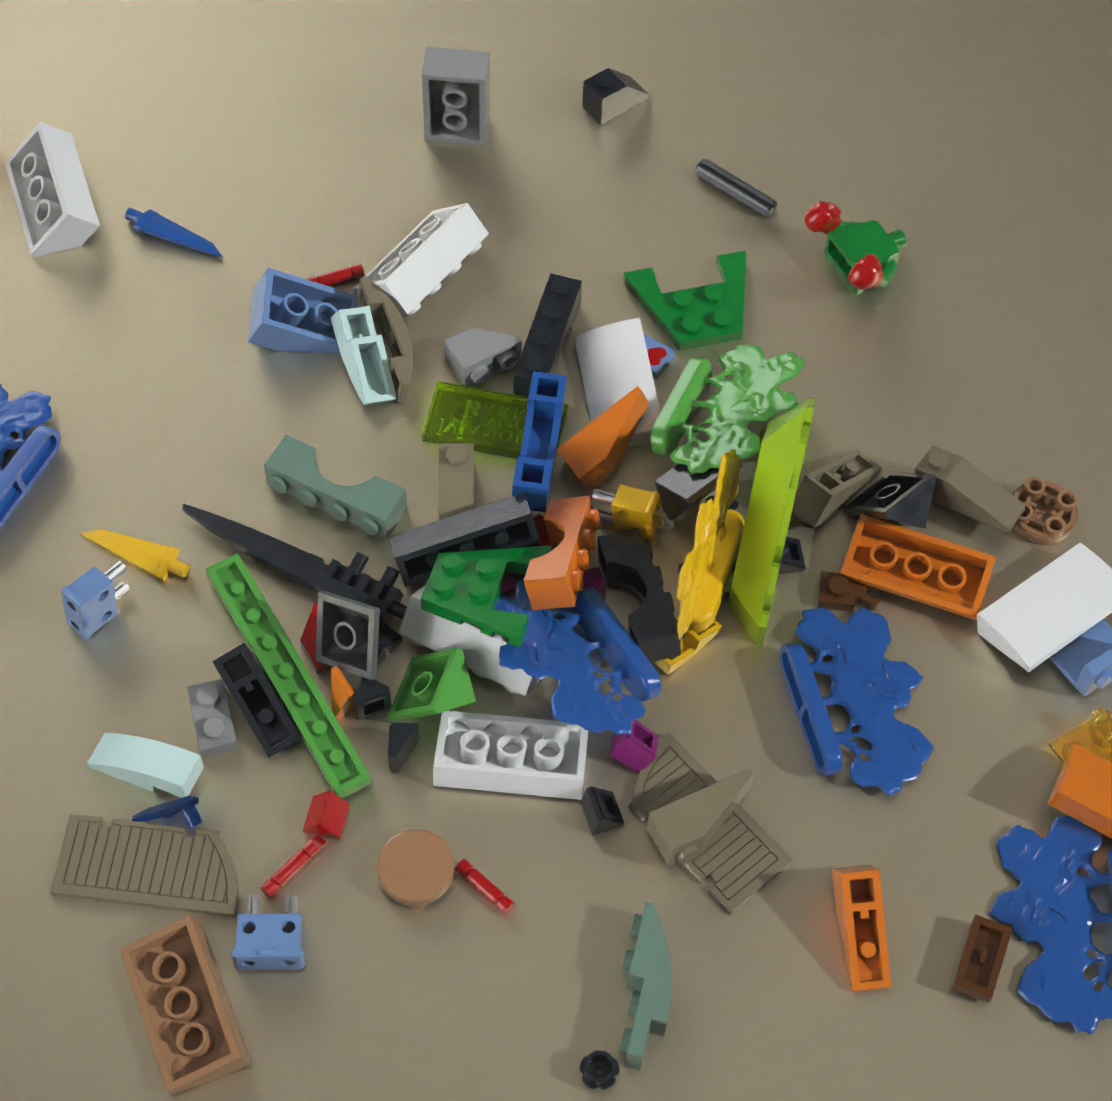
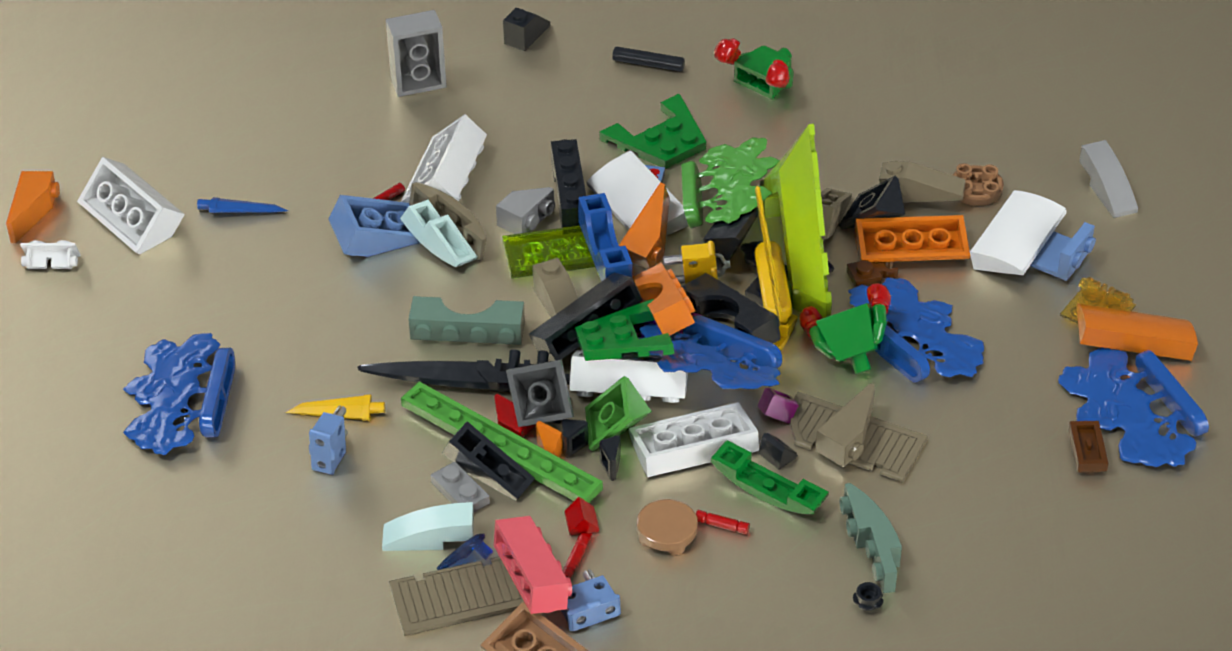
camera: 20 degrees left, 15 degrees down
orange slope [832,865,892,991] -> none
none -> coral brick [493,516,572,614]
none -> green slope [711,440,829,514]
none -> green torso [799,283,891,374]

